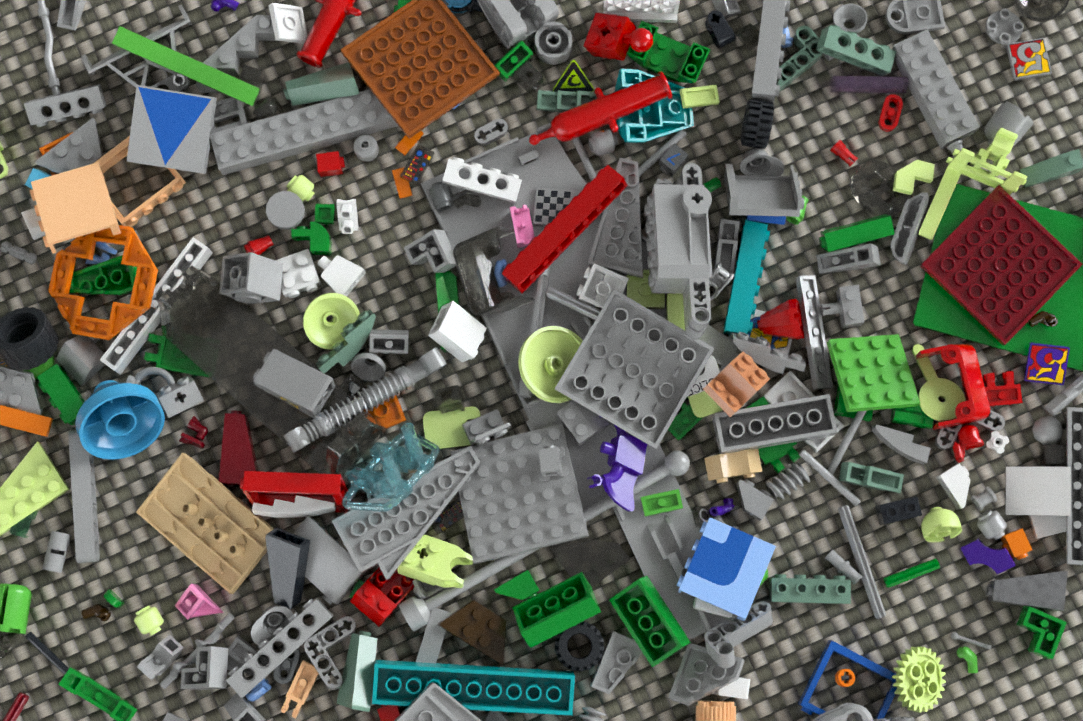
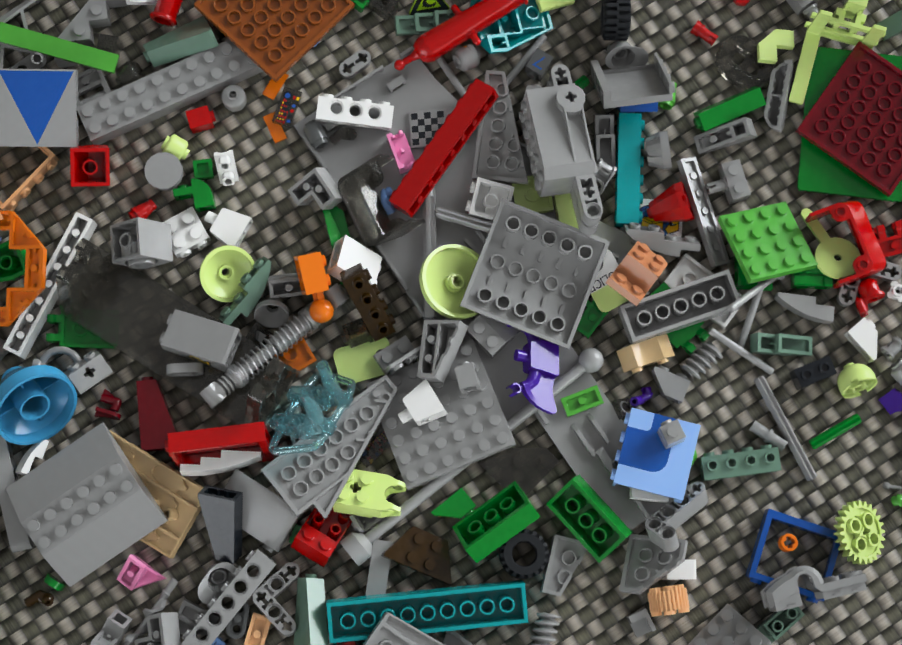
camera: 15 degrees left, 0 degrees up
yellowish green head [134,605,164,636] -> none
none -> light grey slope [5,422,168,587]
none -> white slope [14,440,49,475]
none -> red slope [70,145,110,187]
none -> light grey beam [166,362,204,377]
none -> orange brick [293,251,334,323]
none -> dark brown brick [340,263,396,341]
none -> white torso [397,379,448,426]
none -> light grey wedge [417,320,468,383]
none -> light grey piece [645,130,672,169]
none -> light grey brick [657,419,686,449]
none -> light grey piece [727,275,788,312]

